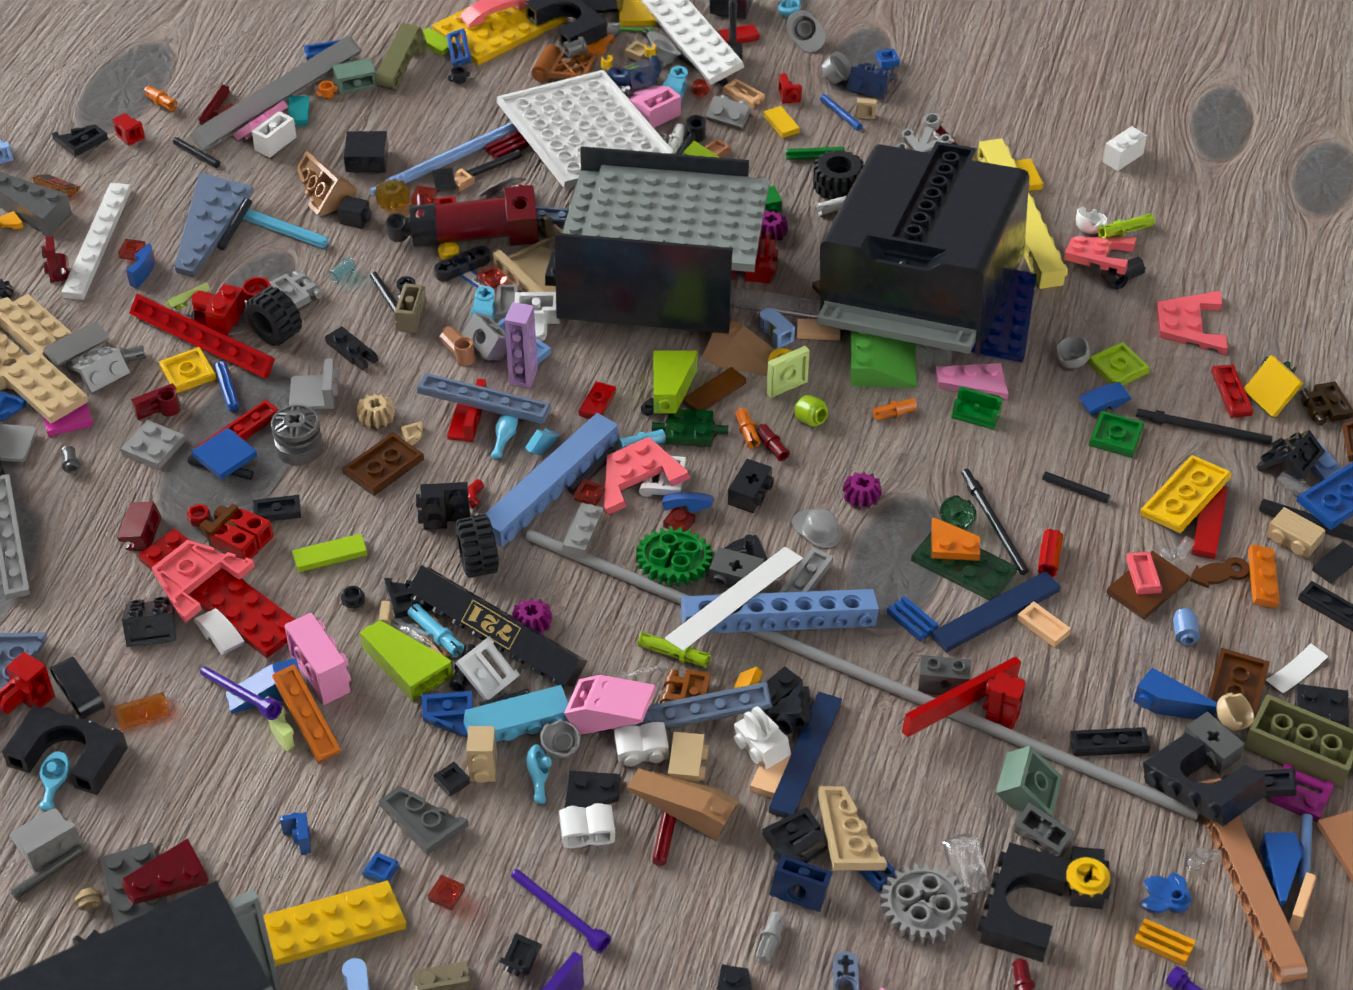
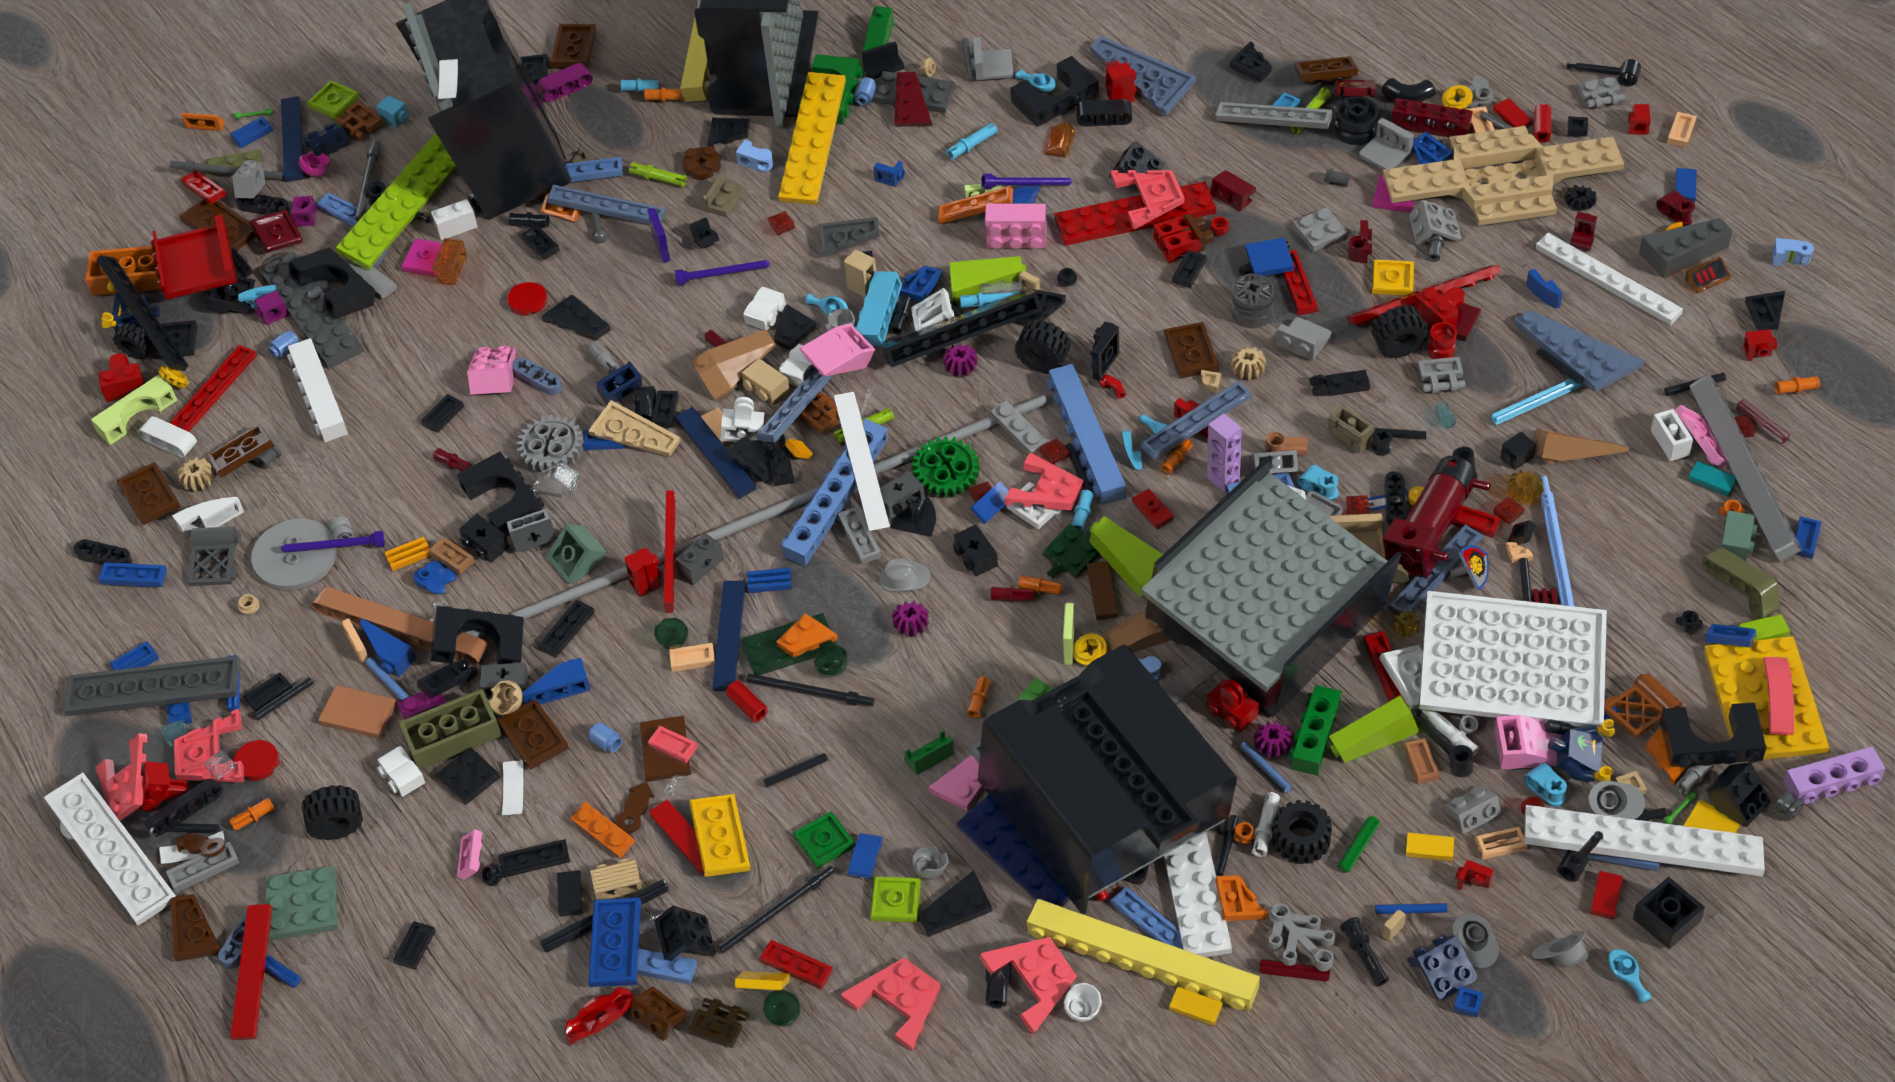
camera: 130 degrees right, 5 degrees up
light grey tile [43,321,110,367] -> none
clear red plate [118,239,146,261] -> none
lime plate [166,282,211,310] -> none
white slope [194,608,244,655] -> none
blue axle [215,361,240,412] -> none
lime tile [292,534,368,573] -> none
black brick [343,131,389,173] -> none
blue tile [362,852,400,883] -> none
dark grey bush [563,36,588,59] -> none
lime head [795,395,828,427] -> none
yellow gear [1066,858,1110,898] -> none
lime pin [1098,214,1155,239] -> none
none -> medium nougat plate [429,537,475,575]
none -> clear green hair [654,618,689,650]
none -> black wing [918,870,992,937]
none -> medium azure pin [946,123,998,160]
none -> medium blue bar [1240,742,1292,793]
none -> black pin [1340,917,1389,987]

